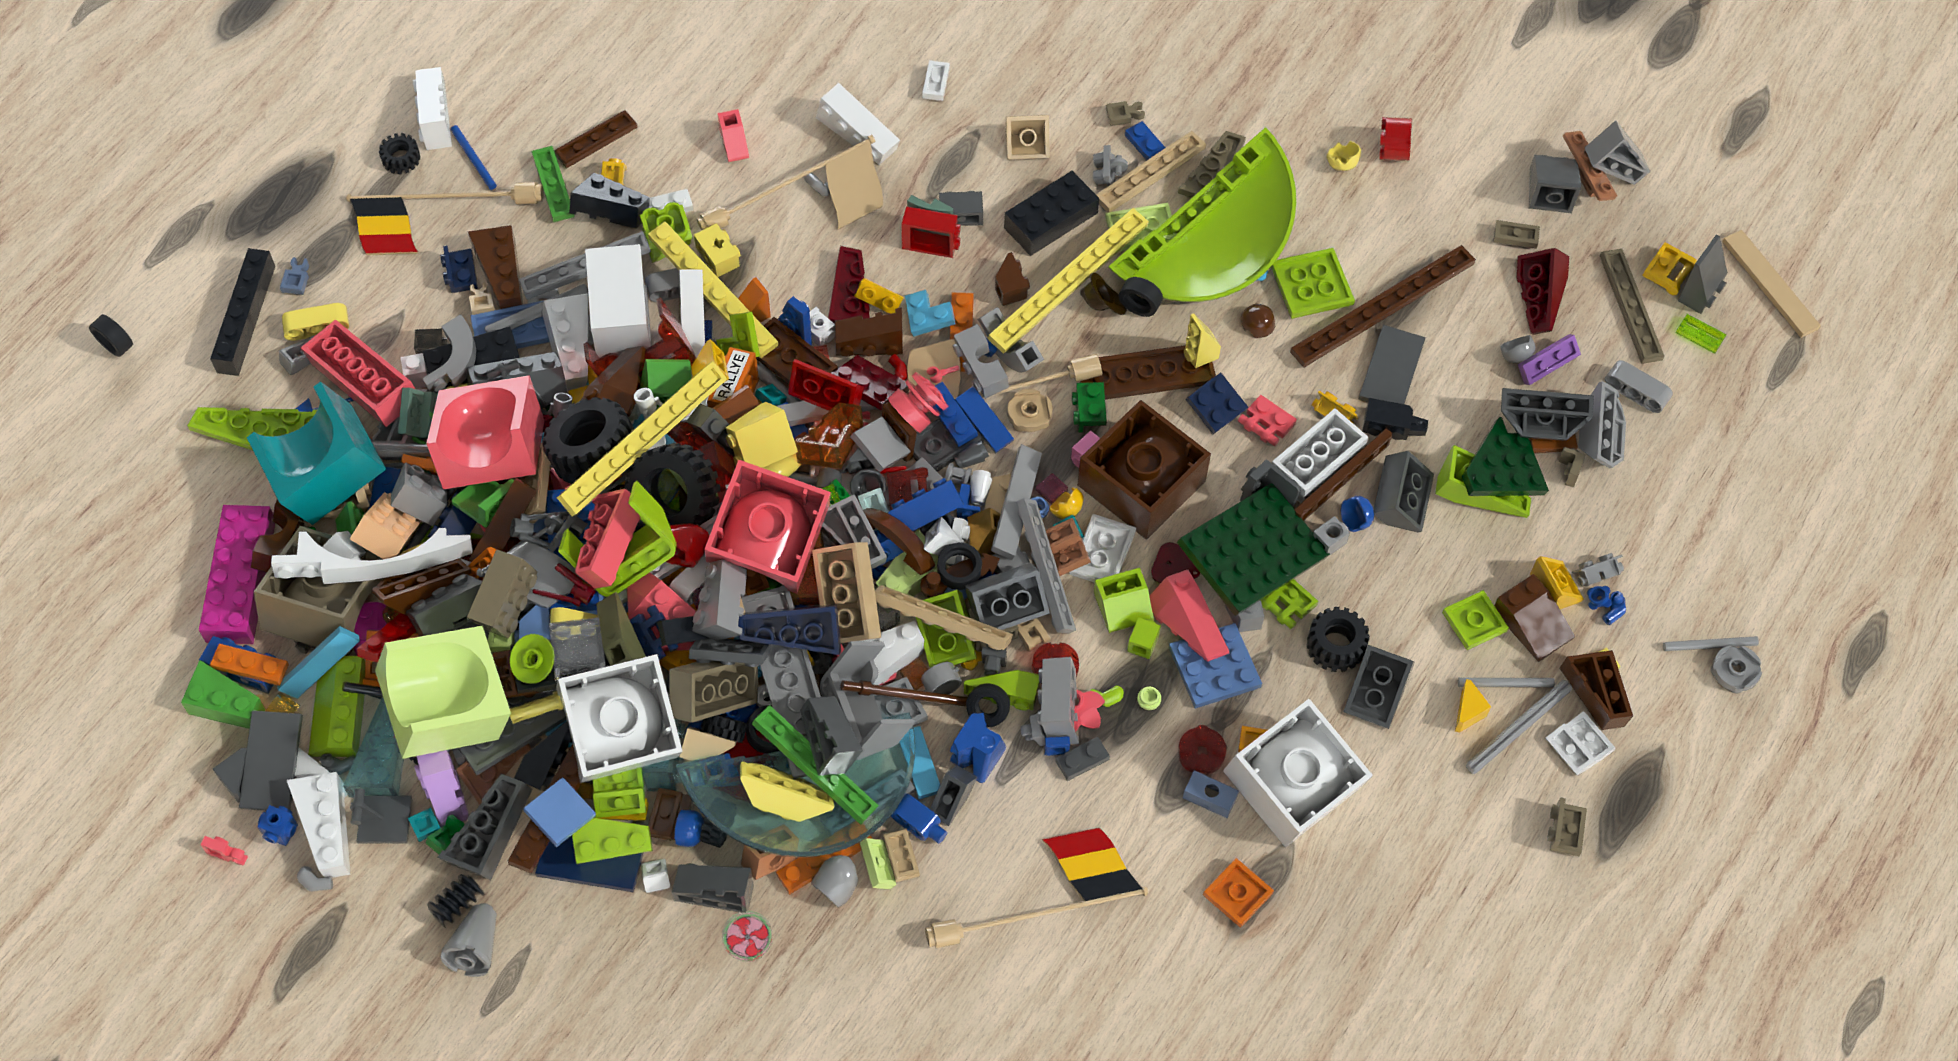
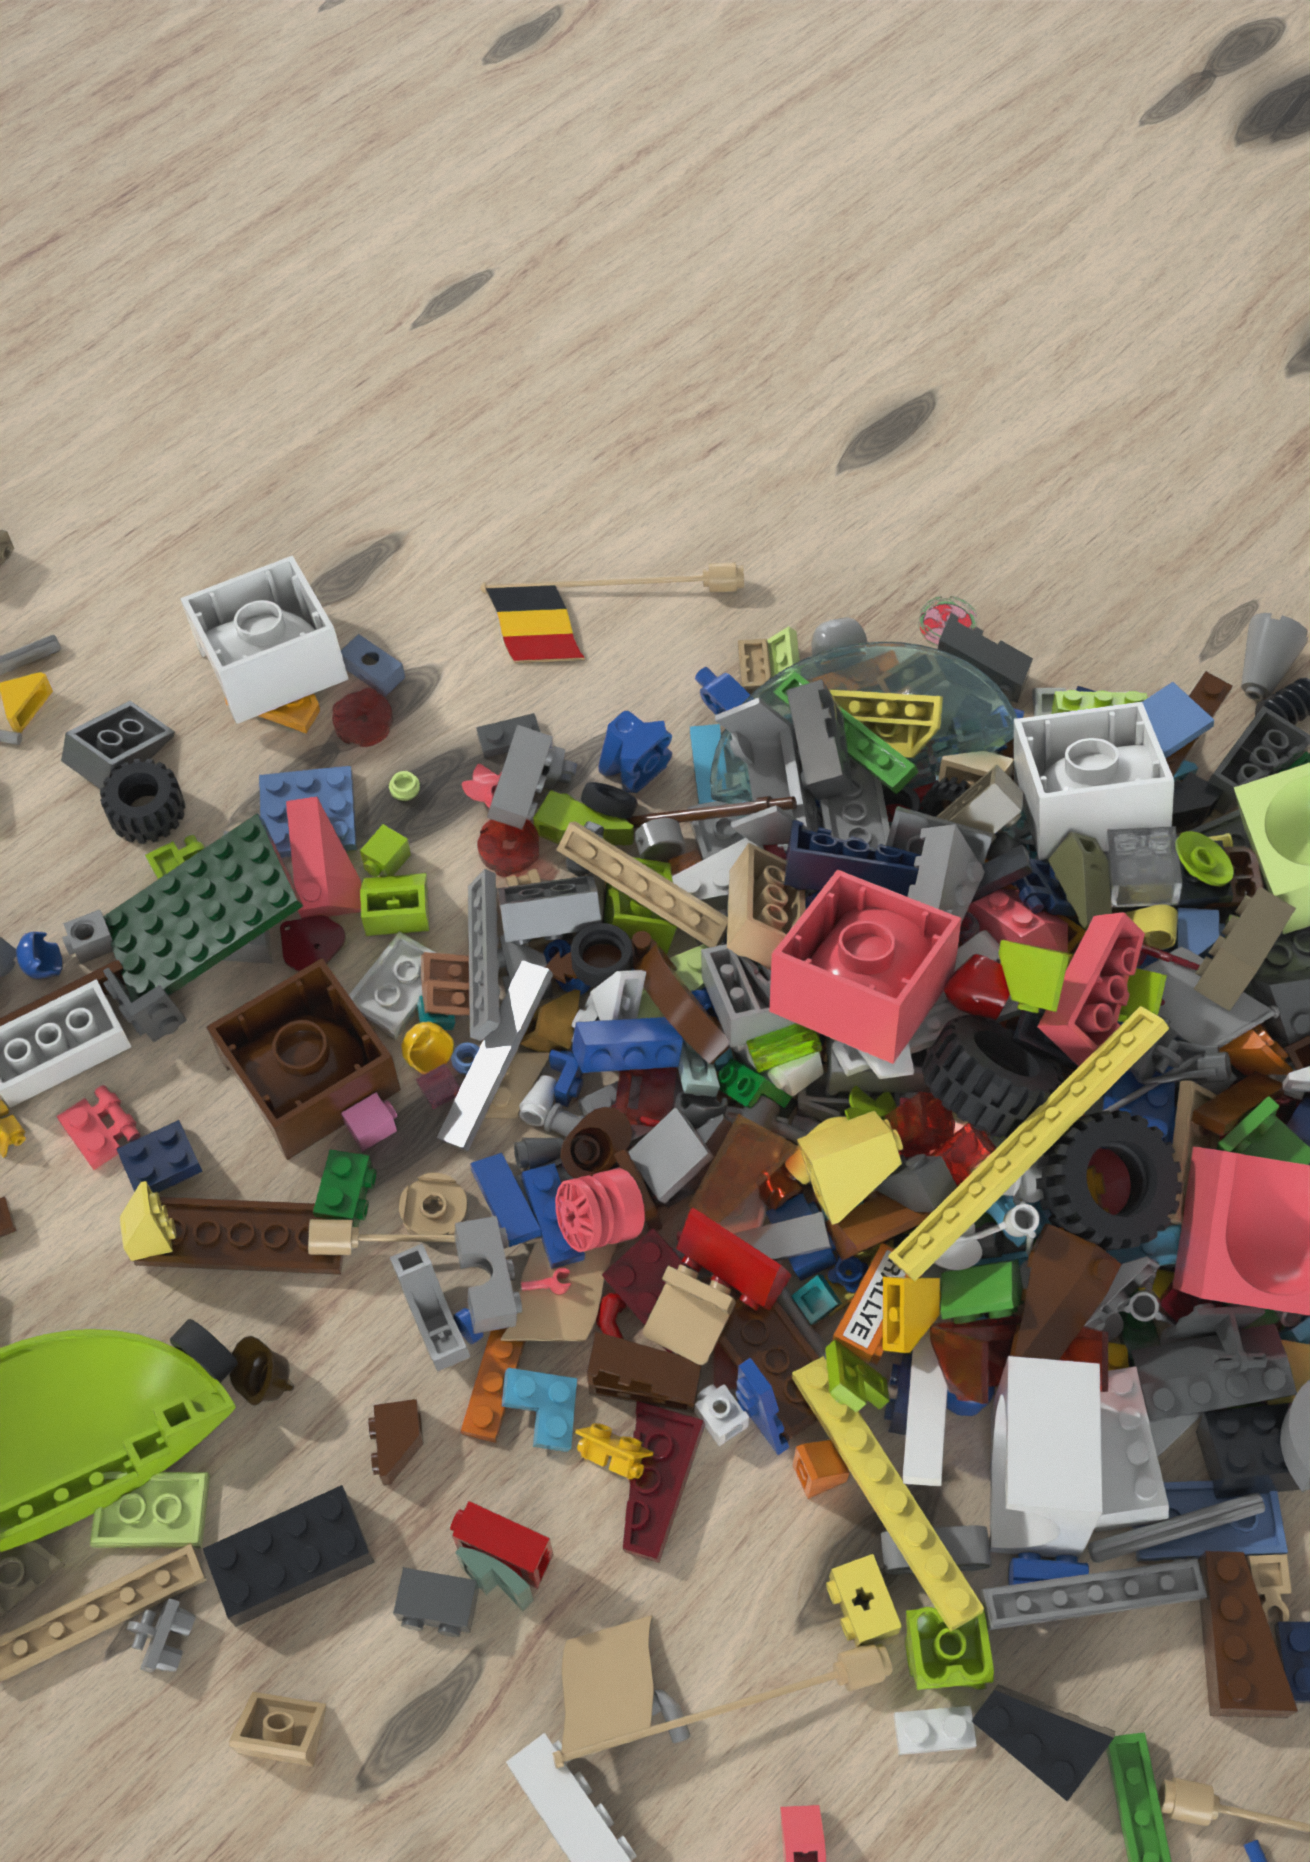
camera: 165 degrees left, 0 degrees up
yellow bracket [601,158,627,185] -> none
dark grey slope [930,765,977,826] -> none
light yellow plate [988,208,1149,354] -> none
lime arm [1090,686,1124,707] -> none
dark tan plate [1106,101,1145,126] -> none
blue plate [1125,121,1165,161] -> none
orange plate [1203,858,1274,928] -> none
reddish brown hair [1241,303,1276,338] -> none
none -> reddish brown piece [560,1107,632,1179]
none -> tan bracket [643,1265,736,1365]

